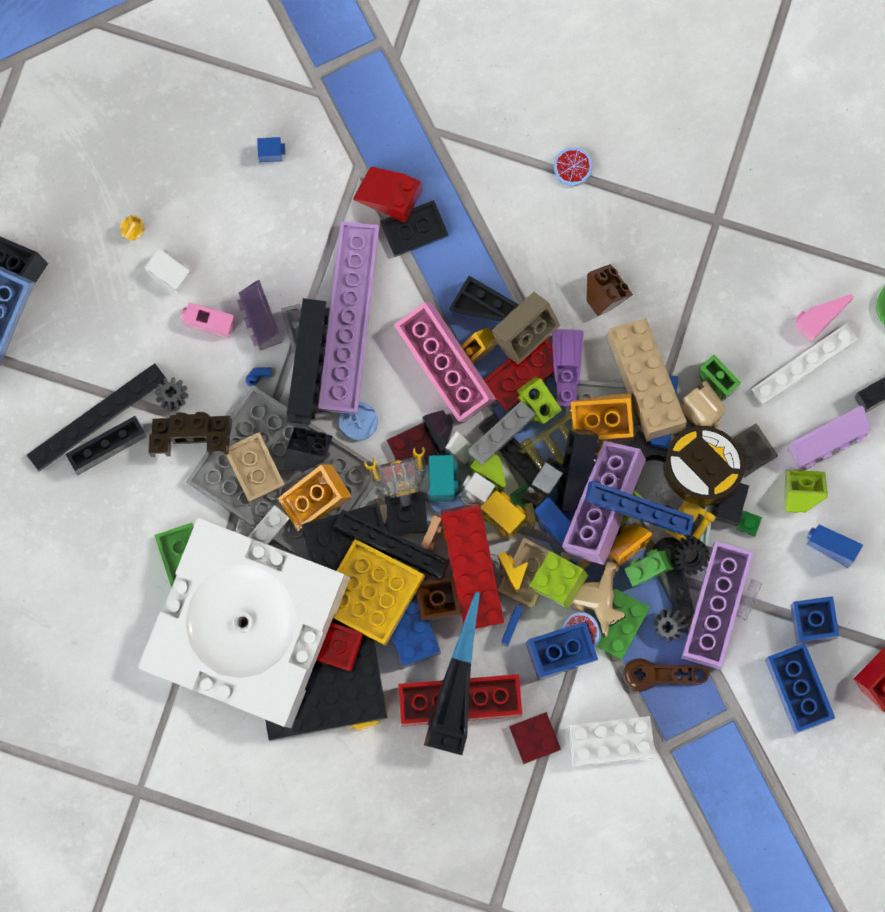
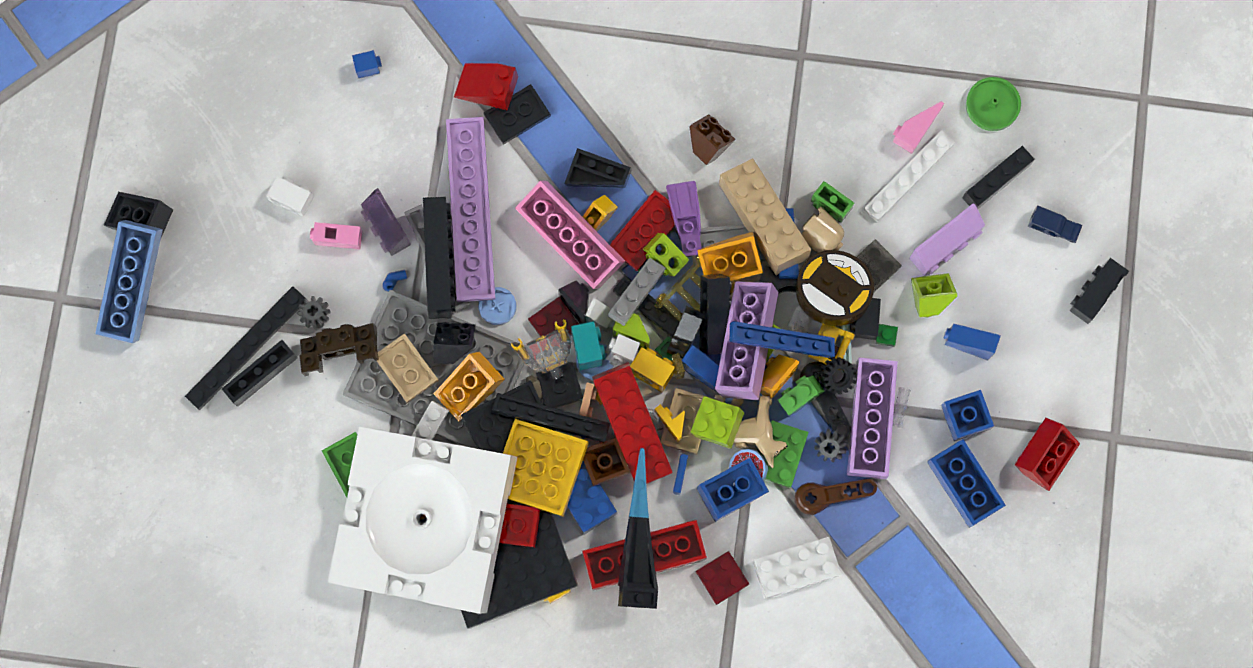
camera: 10 degrees left, 0 degrees up
yellow gear [119,215,145,241] -> none
dark tan brick [492,292,561,365] -> none
tile [554,148,592,186] -> none

